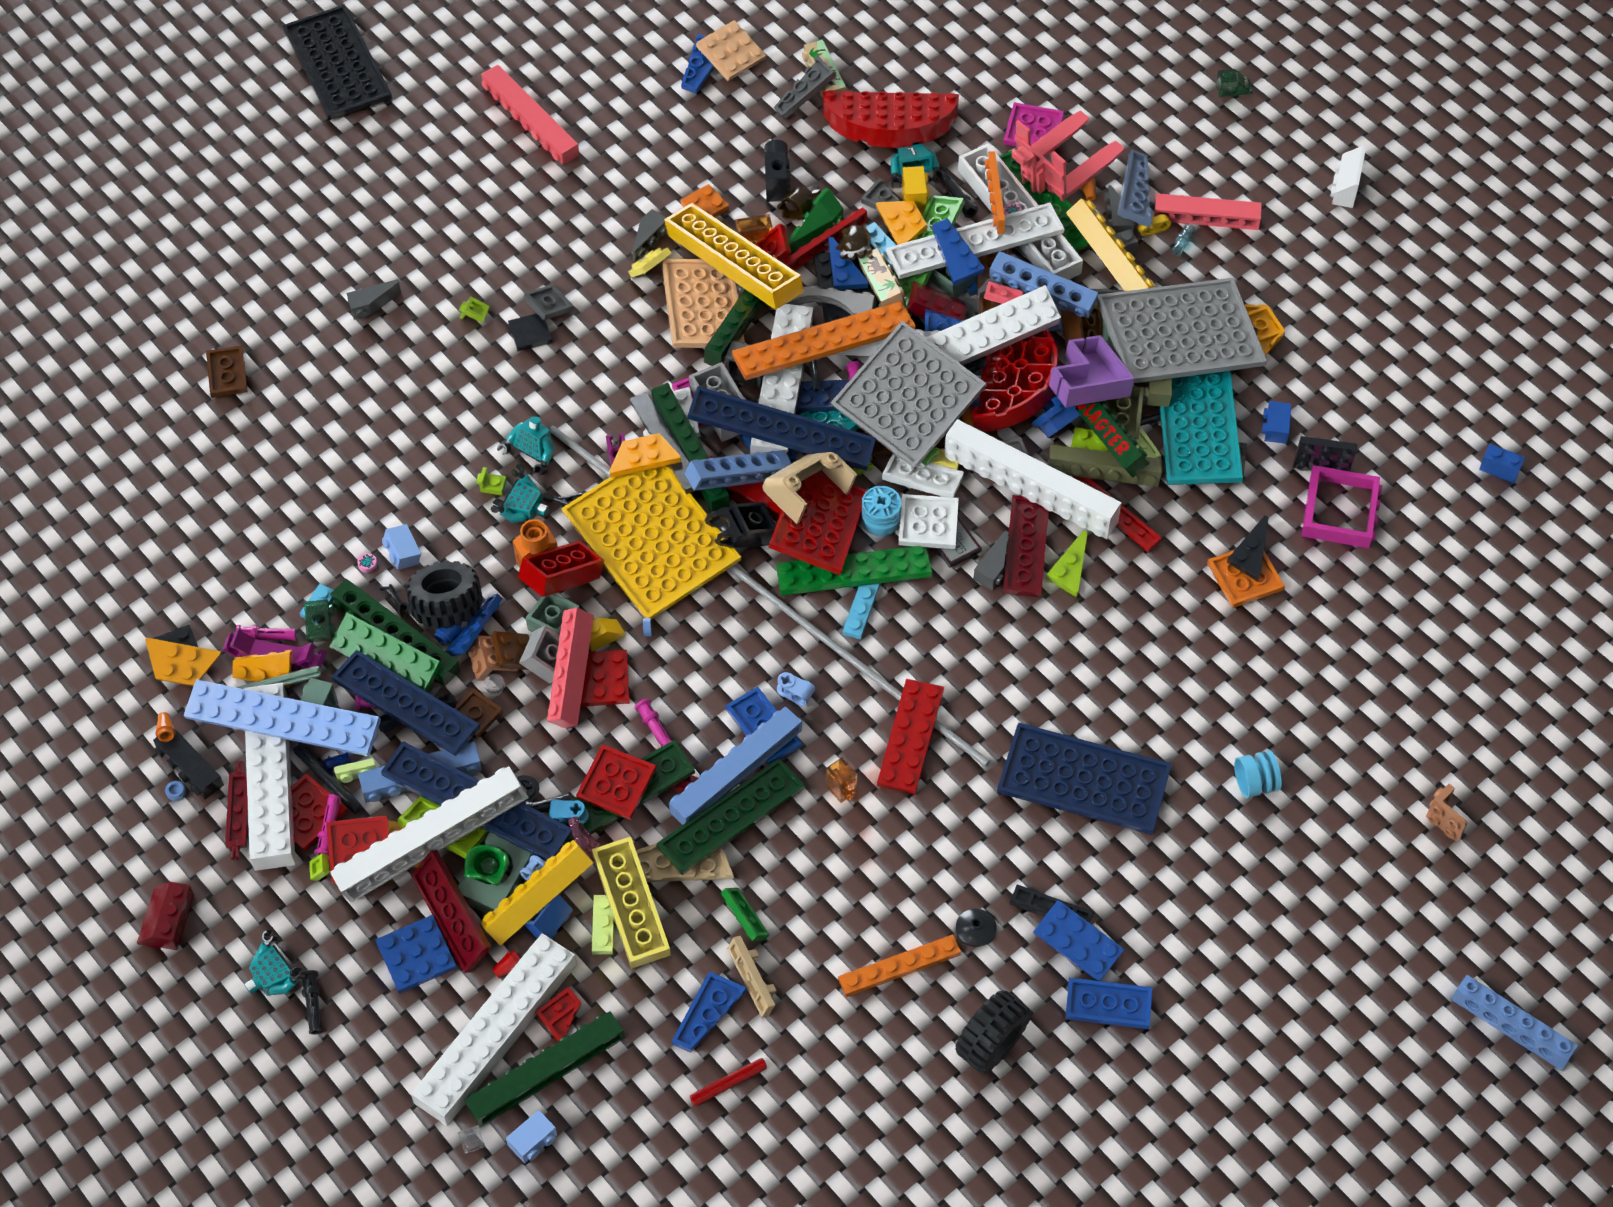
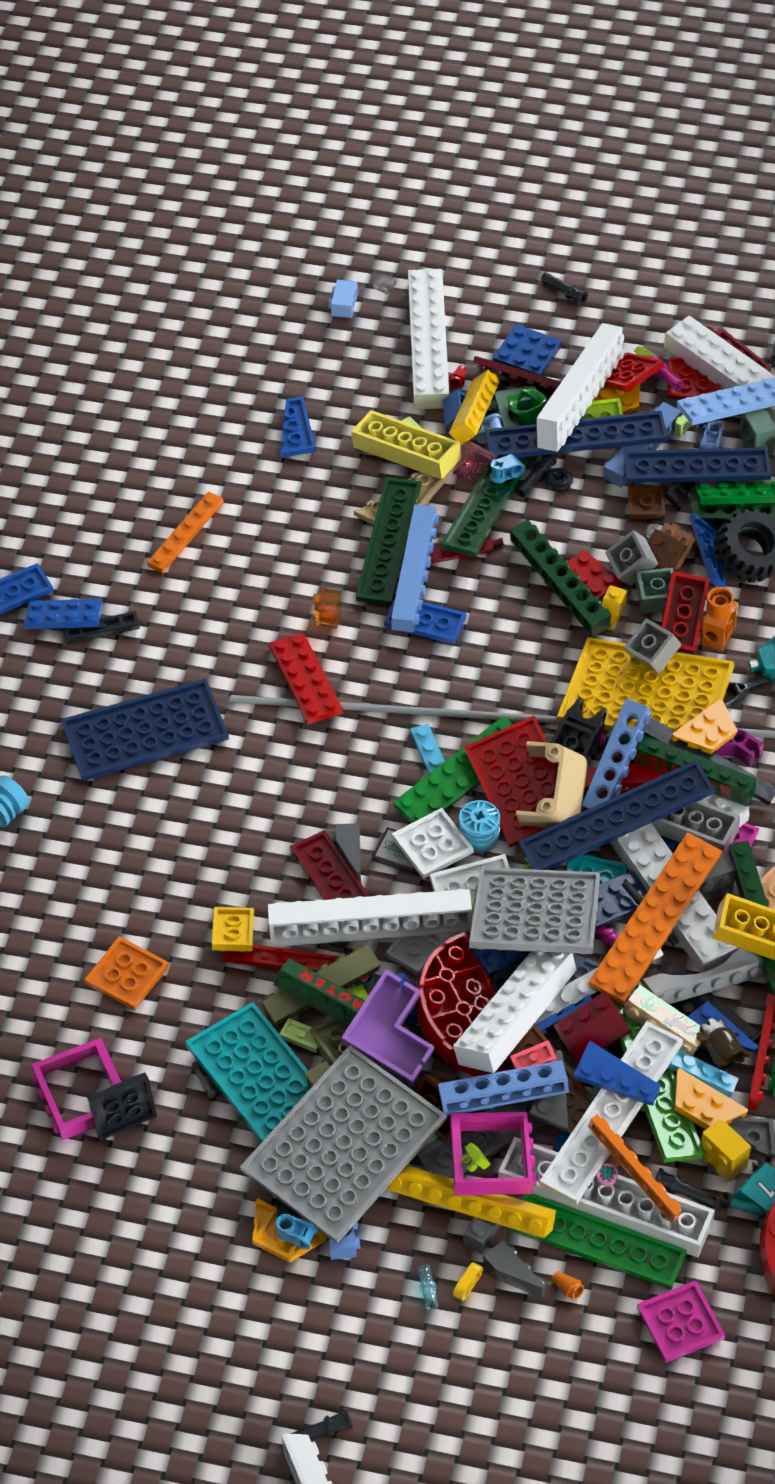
camera: 145 degrees right, 5 degrees down
dark red slope [137,882,194,950] -> none
teal torso [244,930,305,996] -> none
dark green brick [465,1011,625,1128] -> none
red wing [535,987,581,1042] -> none
coral brick [547,608,594,728] -> none
red plate [576,744,657,820] -> none
dark pink pin [634,699,671,747] -> none
medium blue tile [643,618,652,637] -> none
red axle [690,1058,767,1106] -> none
green plate [721,888,770,941] -> none
tan hinge [727,936,777,1018] -> none
light blue piece [777,672,815,706] -> none
black tyre [955,990,1031,1073] -> none
black dish [956,909,997,947] -> none
coral piece [1012,111,1124,202] -> none
lime wing [1046,530,1088,597] -> none
sand blue wing [1117,149,1152,227] -> none
coral brick [1154,193,1261,230] -> none
black wing [1227,515,1269,582] -> none
blue brick [1262,401,1291,444] -> none
none -> yellow plate [212,907,254,952]
none -> dark azure piece [276,1214,318,1250]
none -> black pin [290,1409,353,1440]
none -> dark pink window [450,1112,536,1195]
none -> lime tile [461,1143,491,1172]
none -> dark green brick [510,520,612,637]
none -> light grey brick [624,618,682,674]

